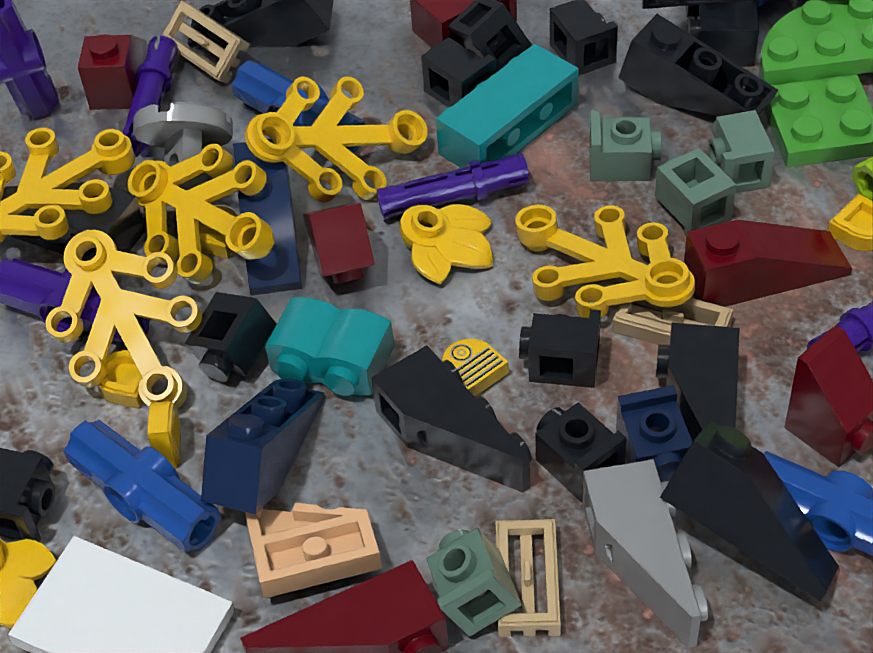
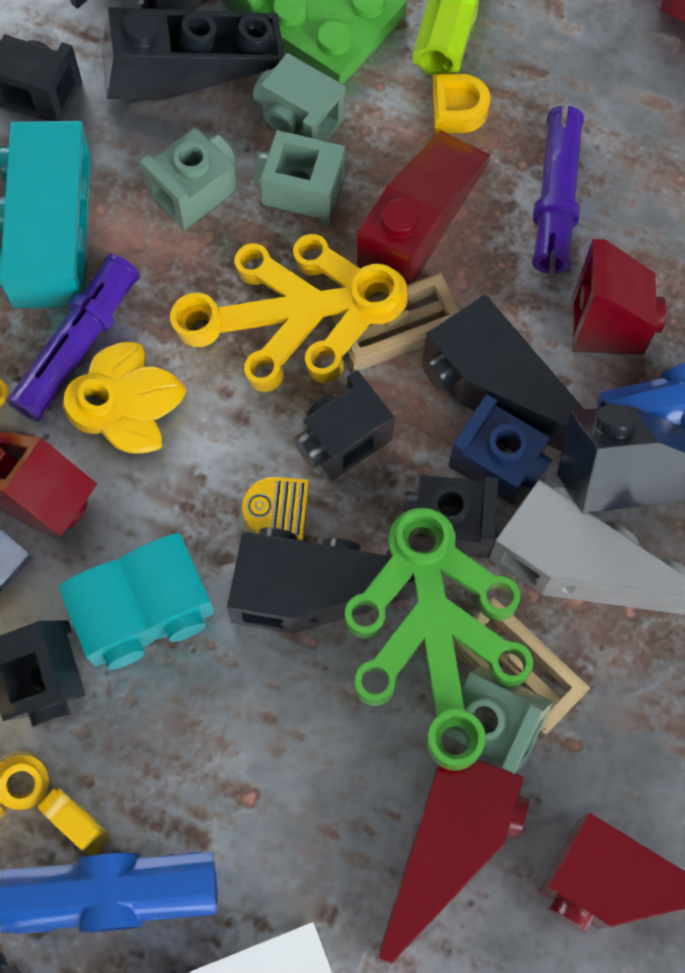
camera: 50 degrees left, 20 degrees up
dark blue slope [201,379,325,514] -> none
light nougat wing [245,503,382,599] -> none
none -> bright green plant [345,508,533,770]

